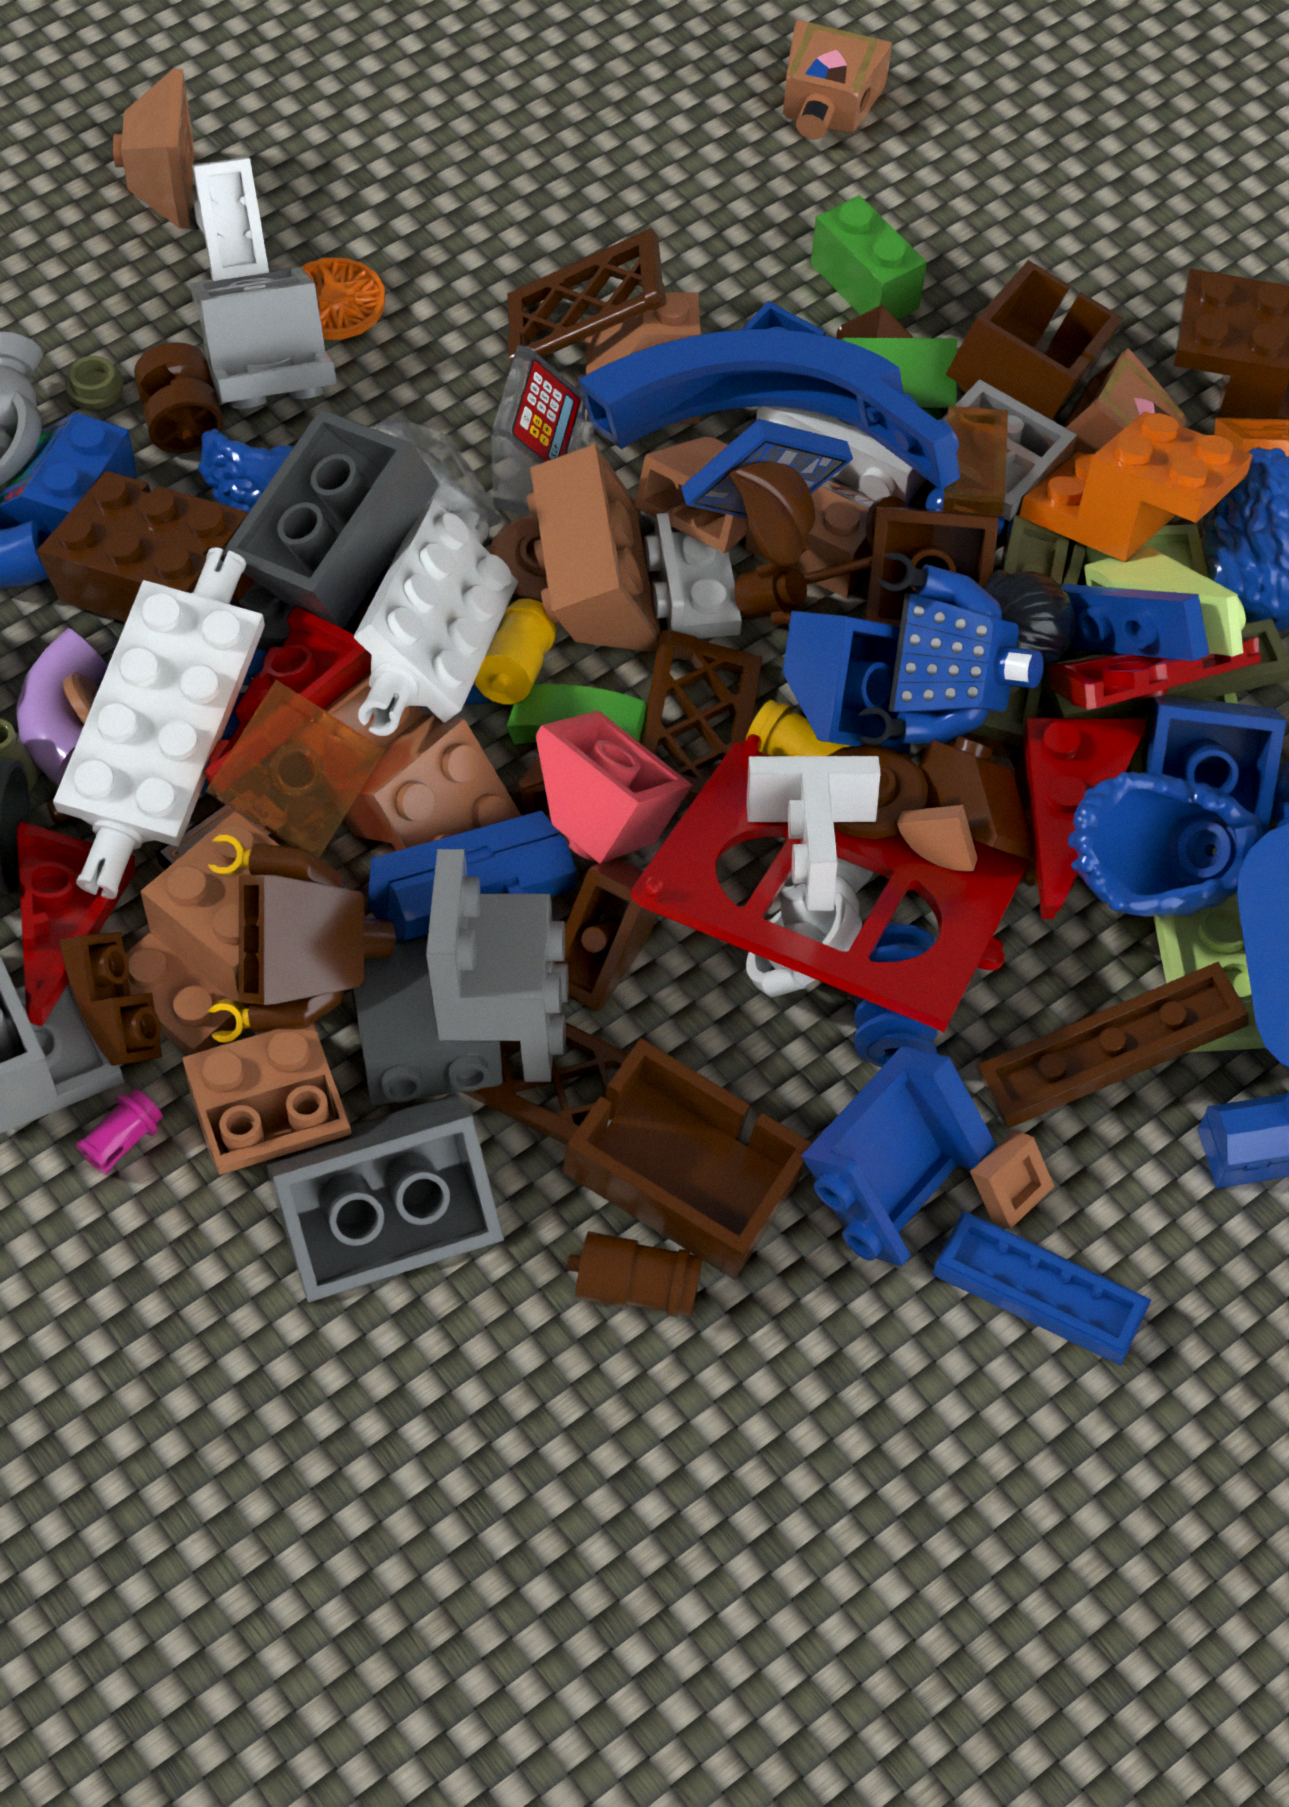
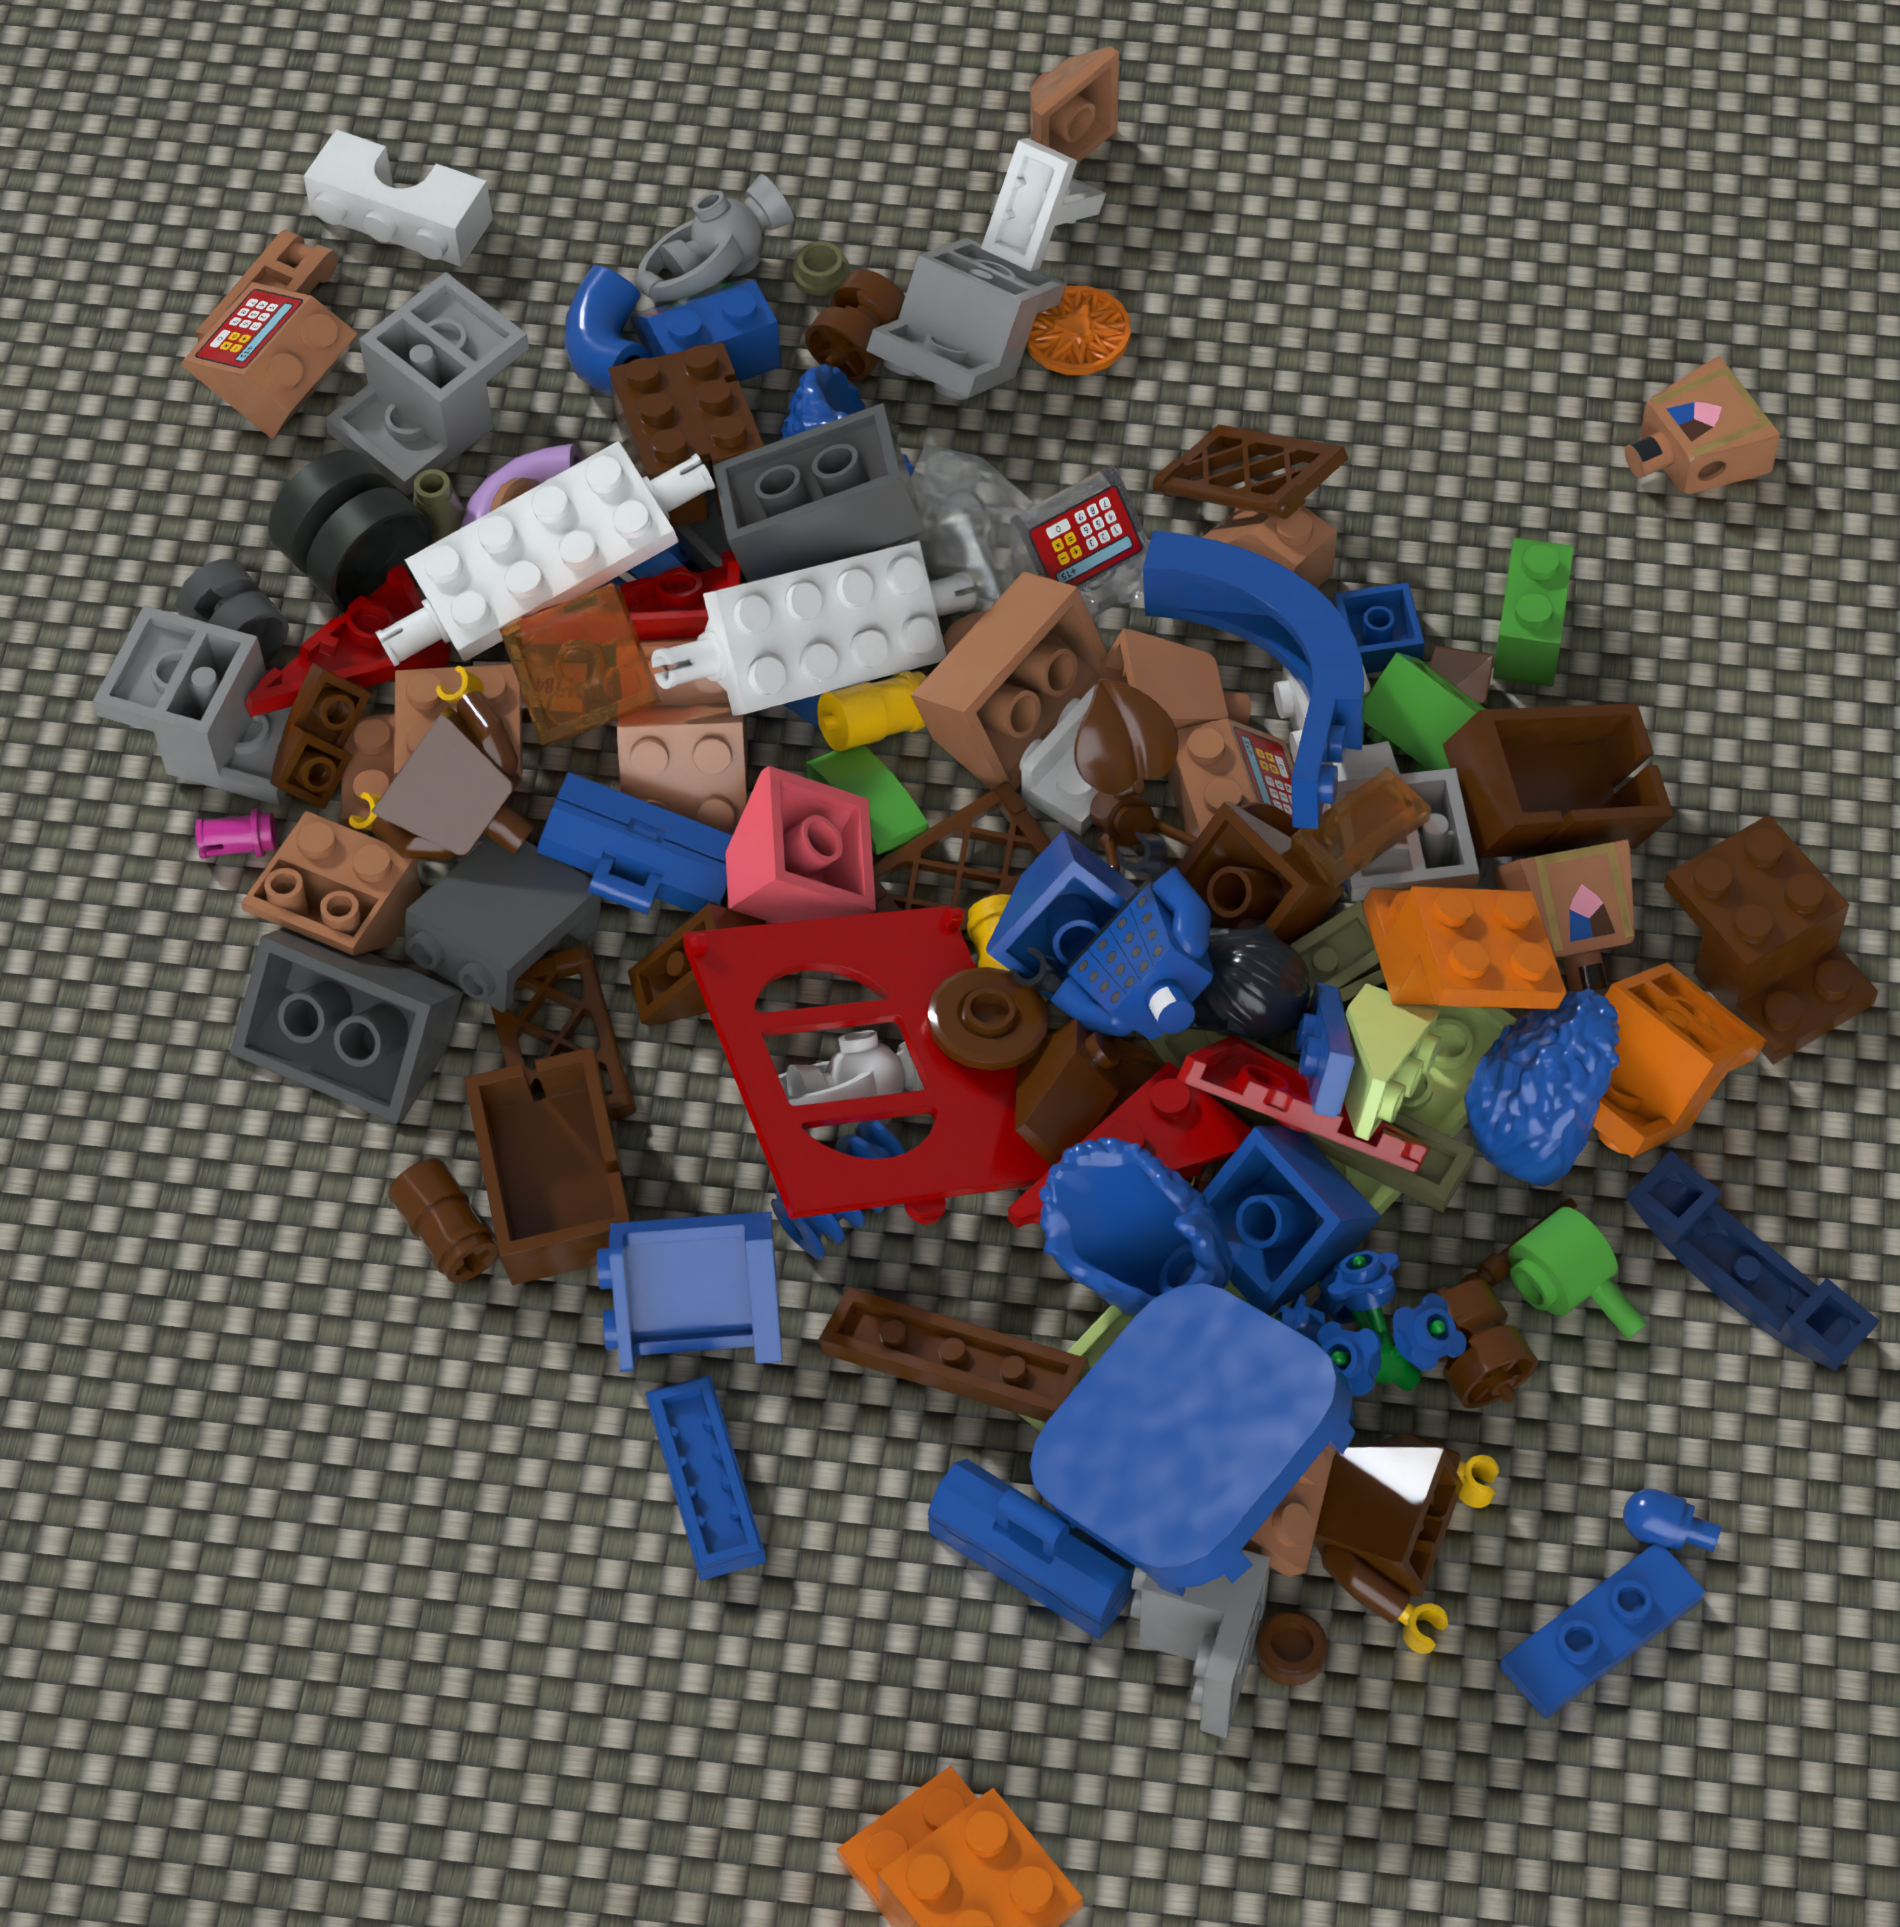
camera: 50 degrees right, 0 degrees up
light grey bracket [426,849,569,1082] -> none
blue tile [681,419,853,519] -> none
white bracket [746,756,880,911] -> none
nougat tile [897,805,978,871] -> none
nougat tile [970,1130,1055,1229] -> none

